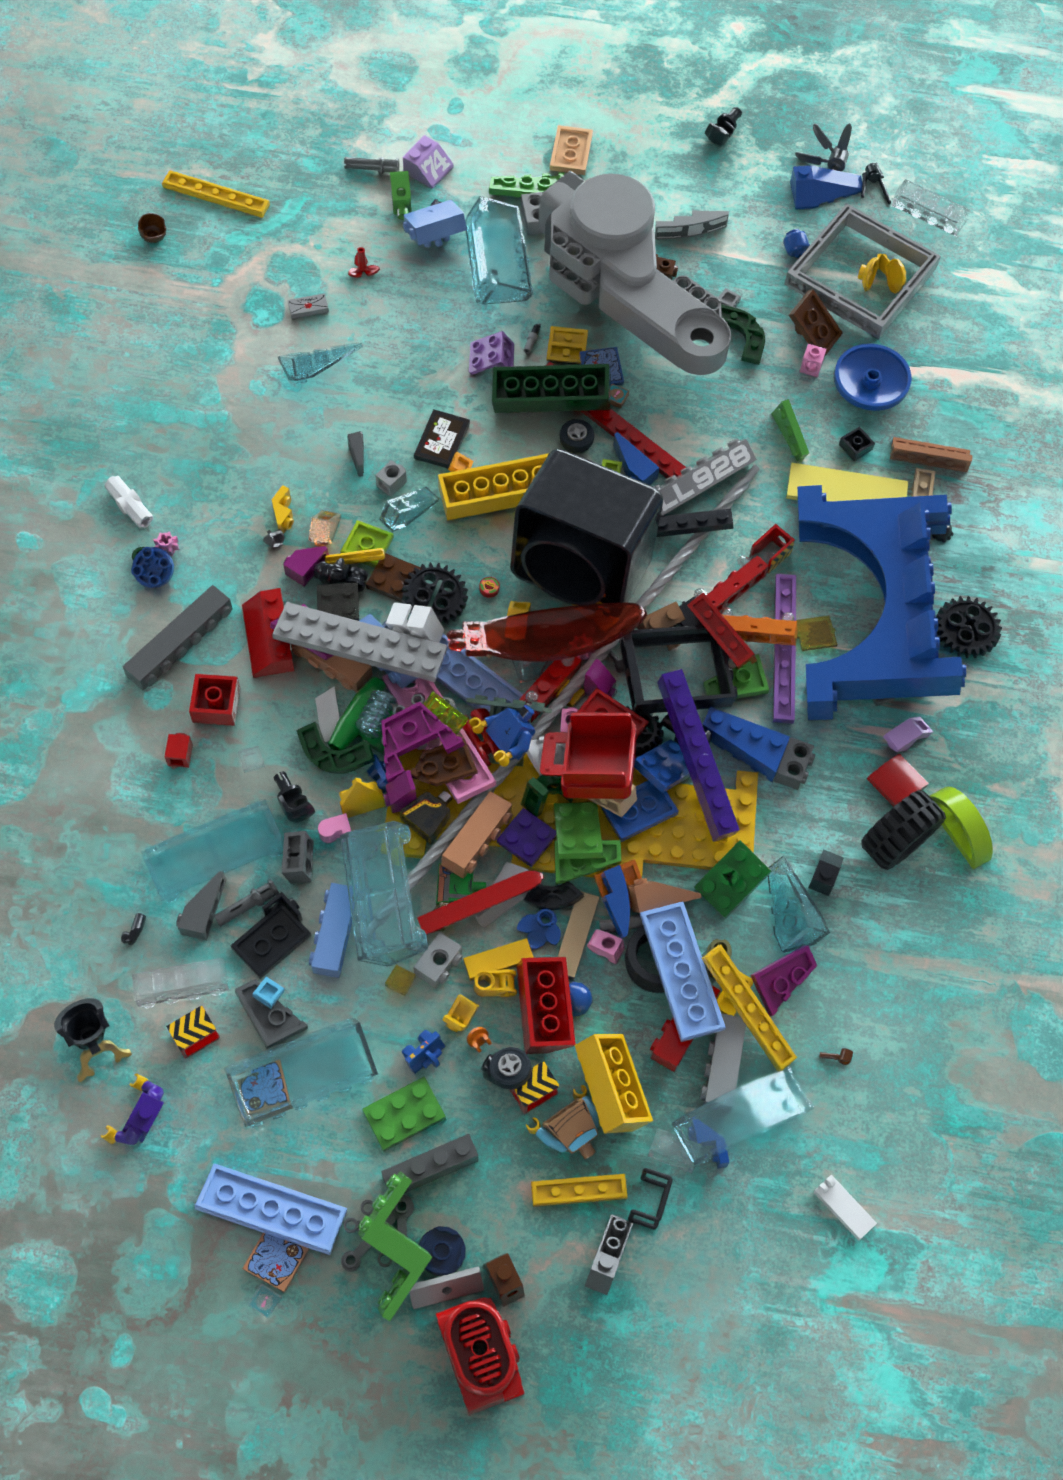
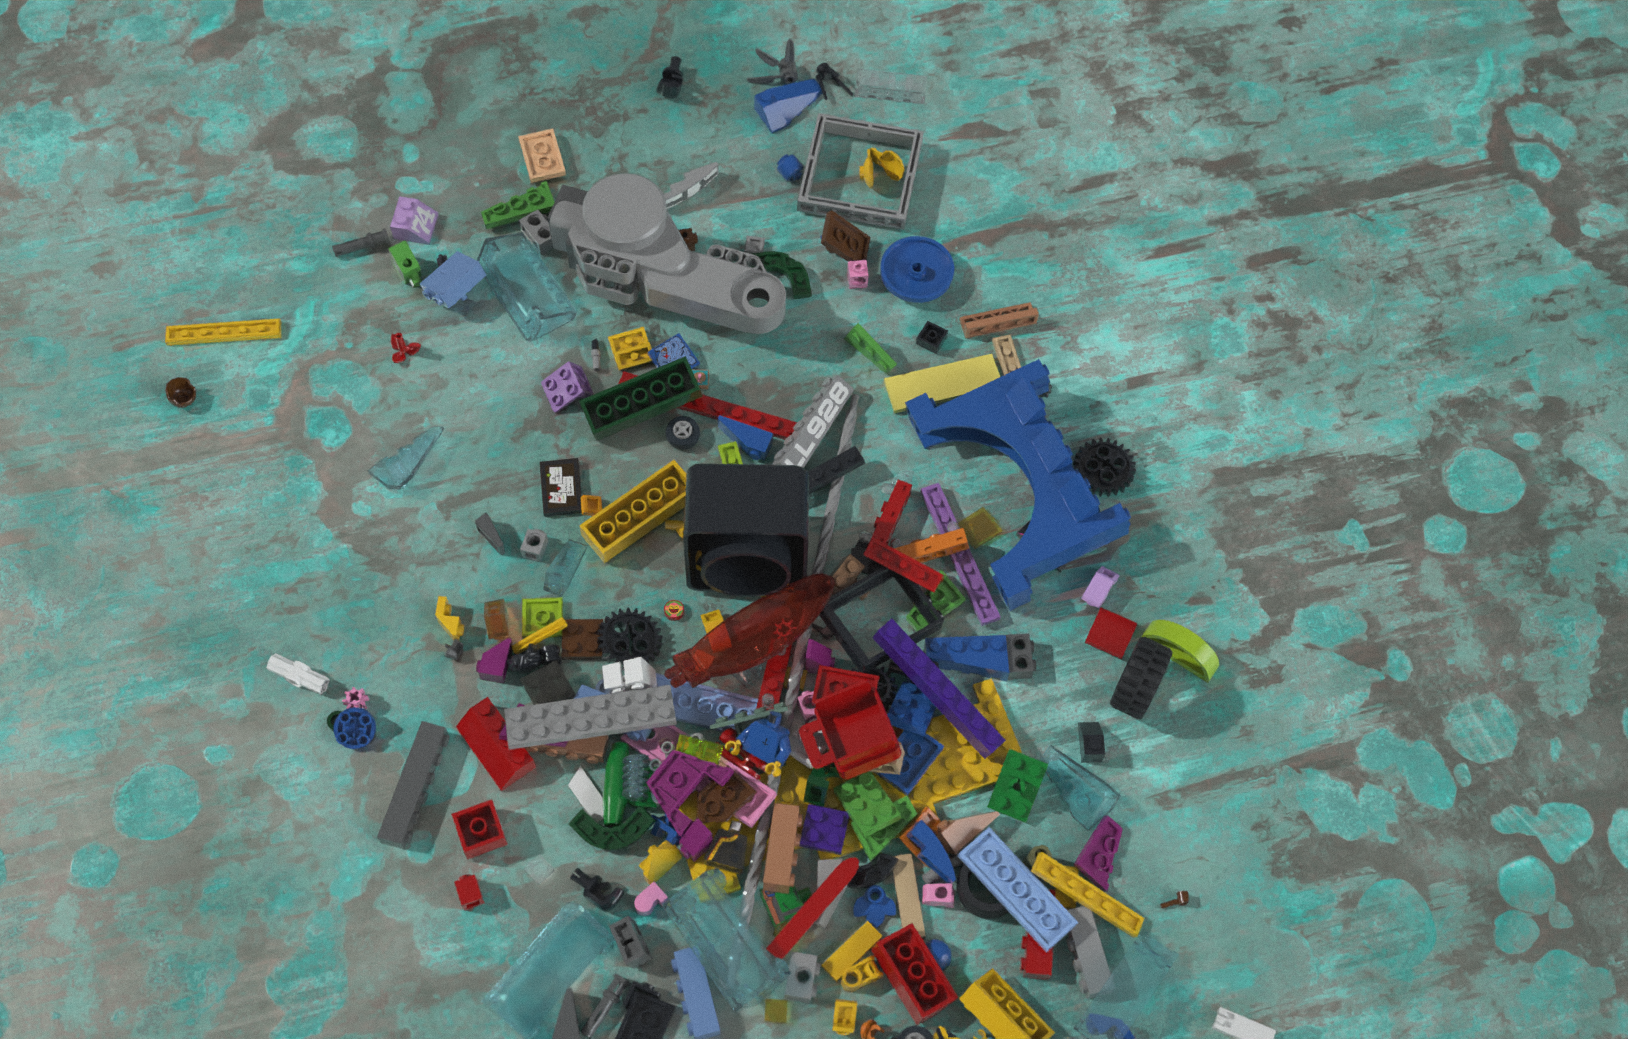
camera: 25 degrees left, 0 degrees up
light grey tile [288,293,329,319] -> none
red piece [749,524,795,574] -> none

